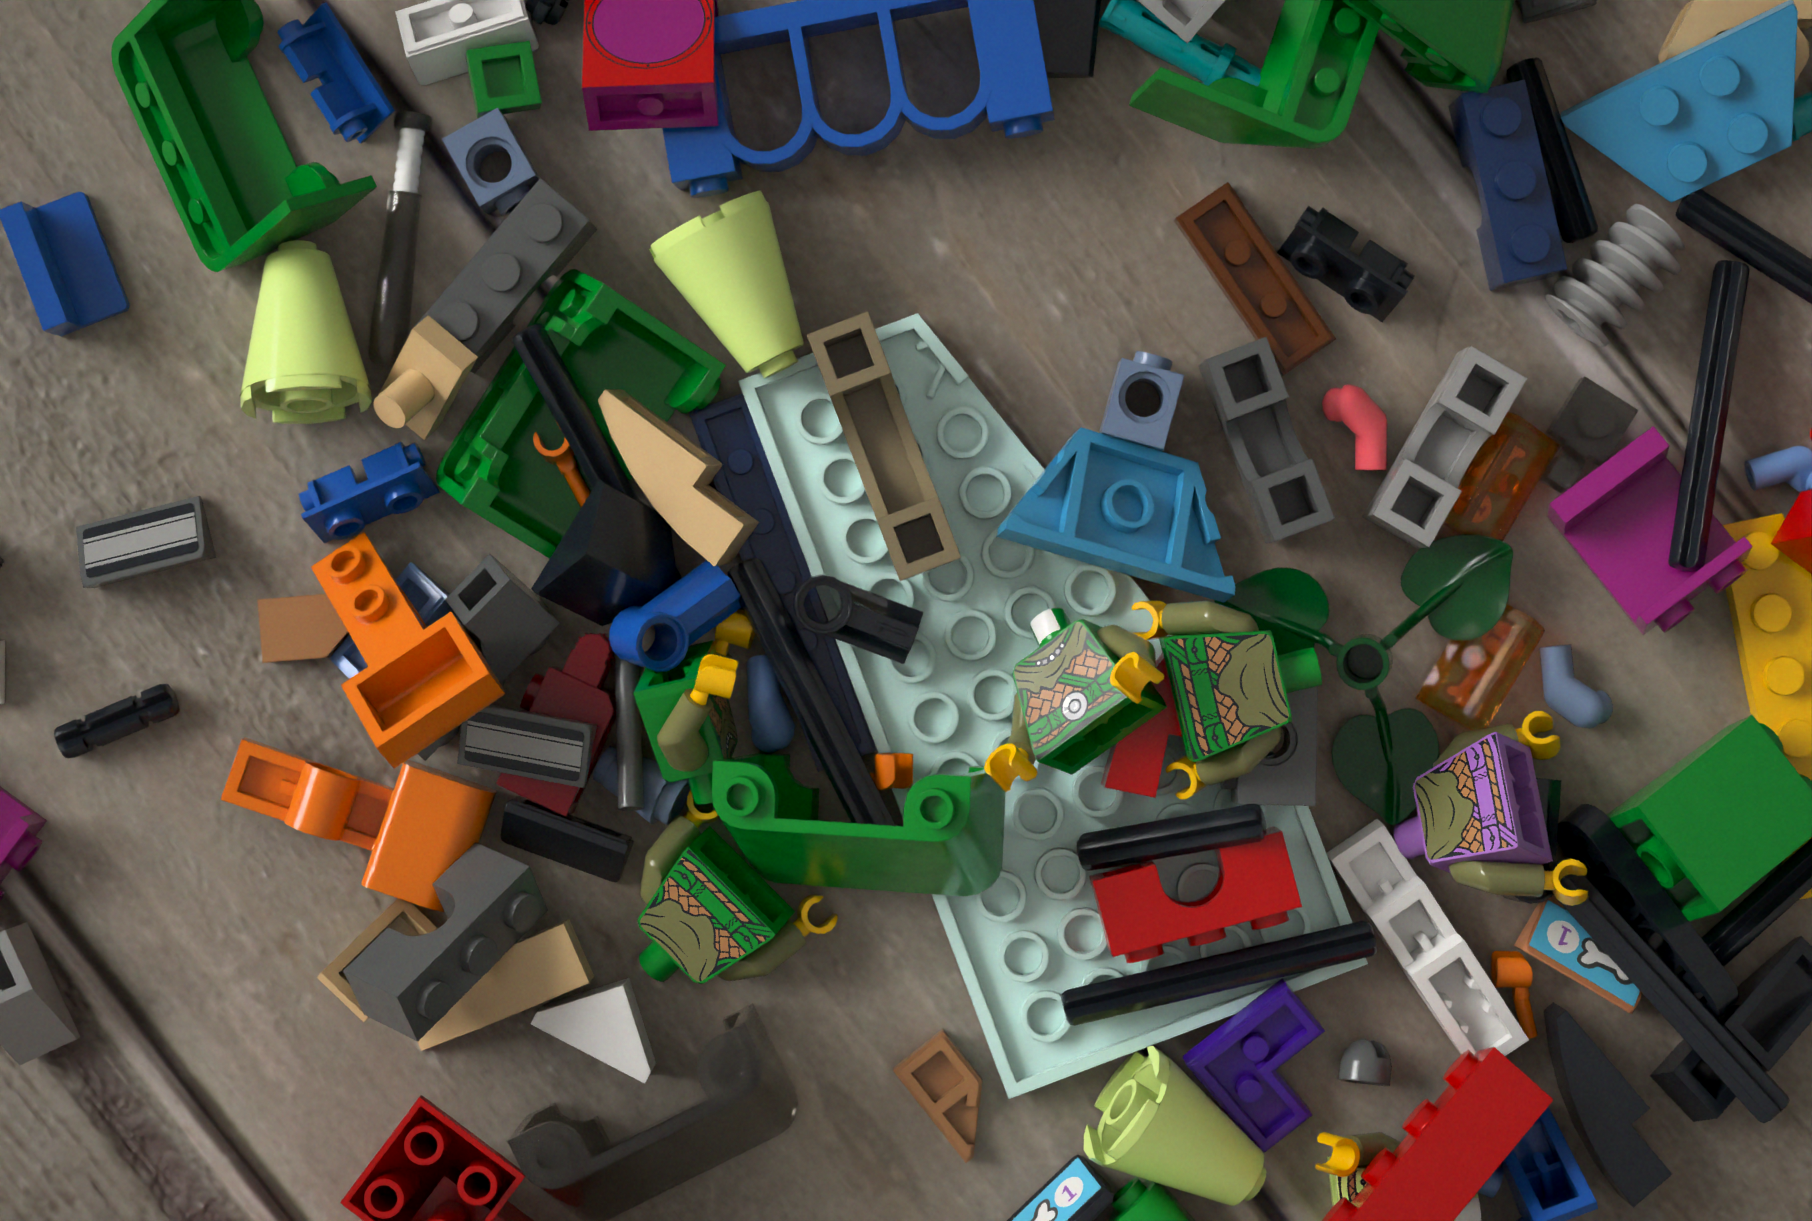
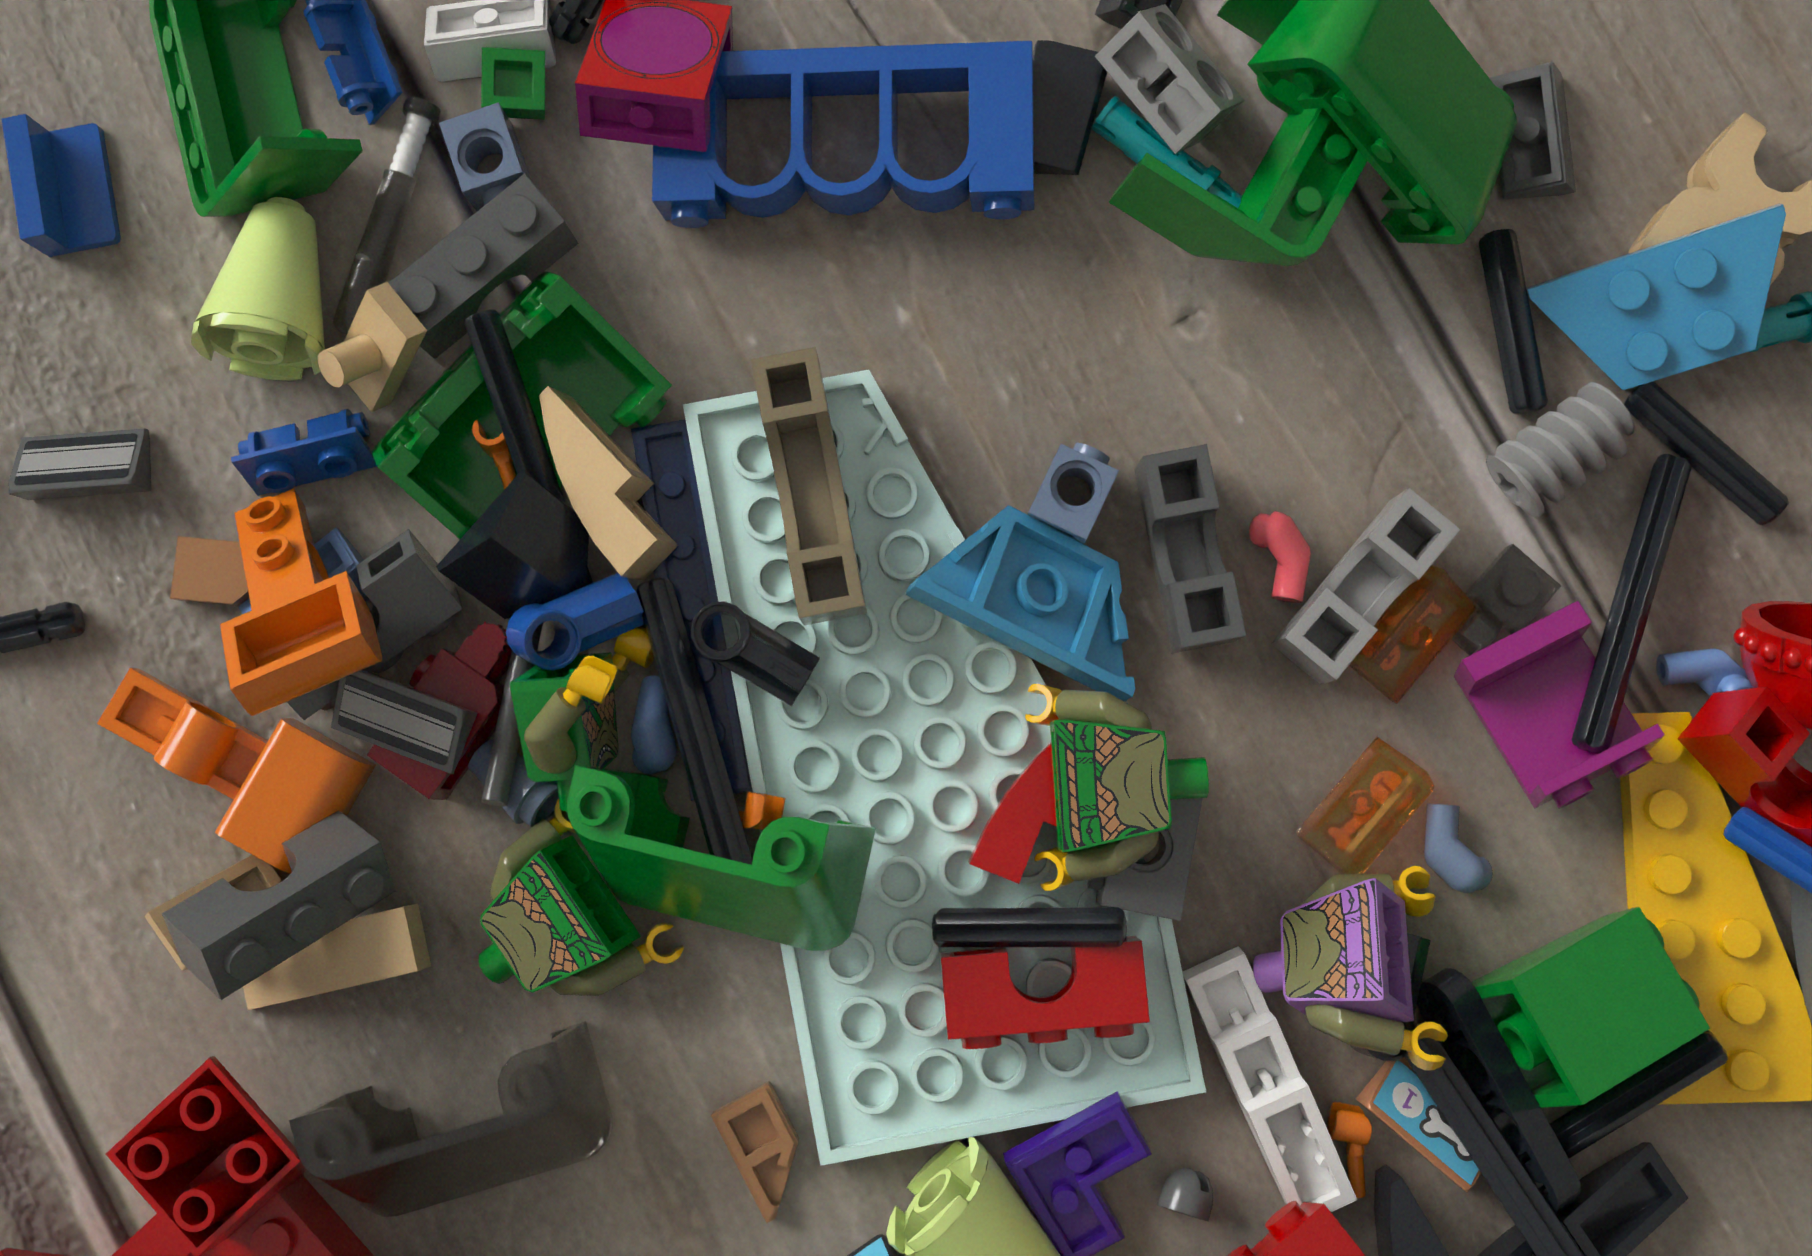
camera: 20 degrees right, 5 degrees down
black slope [500,796,634,882] -> none
white slope [531,978,656,1084] -> none
yellowish green cone [649,190,804,379] -> none
torso [984,608,1167,792] -> none
black axle [1061,921,1377,1026] -> none
reddish brown tile [1174,182,1336,377] -> none
dark green plant [1214,534,1513,825] -> none
black hinge [1277,205,1415,322] -> none
dark blue arch [1448,80,1567,291] -> none

